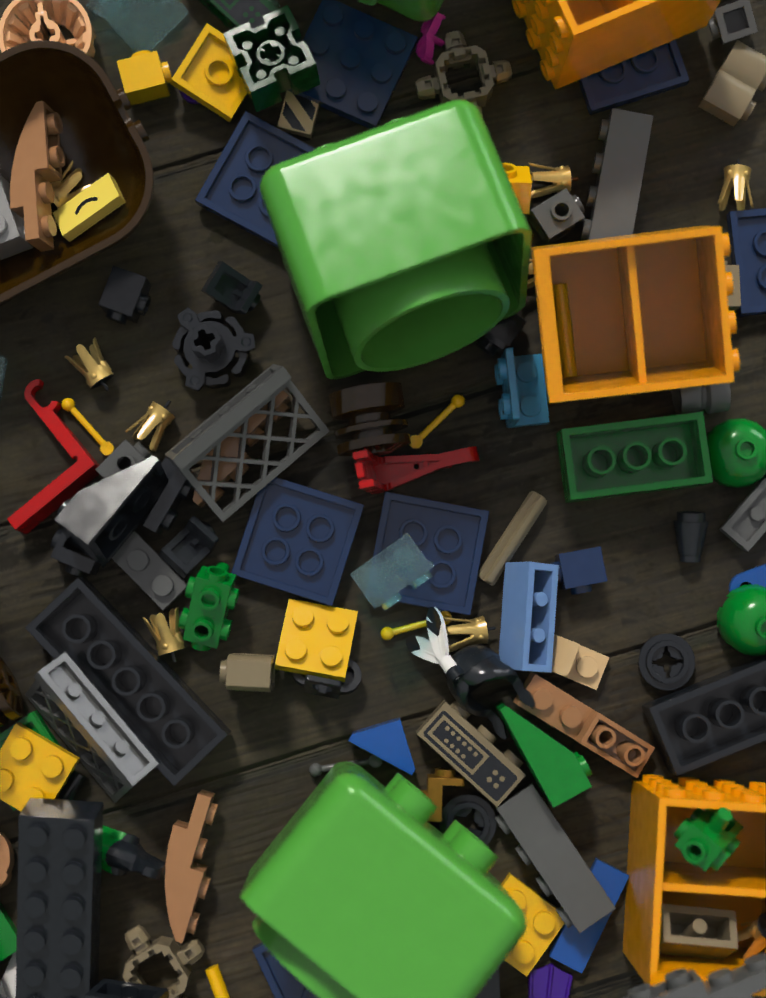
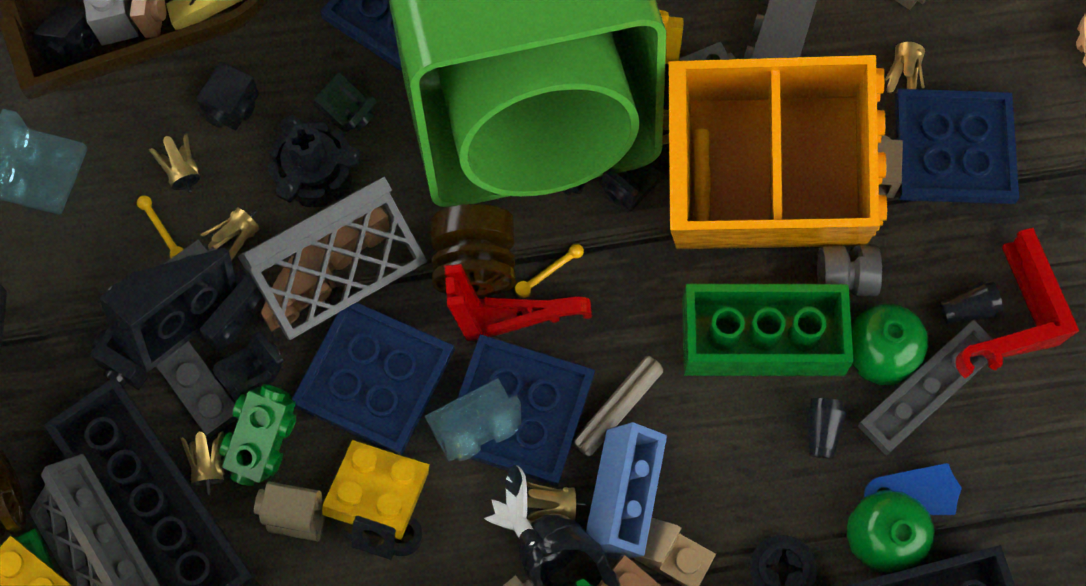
camera: 10 degrees right, 15 degrees down
red hinge [7,379,99,534] -> none
yellow hinge [380,611,452,641] -> none
dark azure bracket [494,348,550,428] -> none
pearl gold piece [528,162,579,198] -> none
dark blue brick [551,546,607,595] -> none

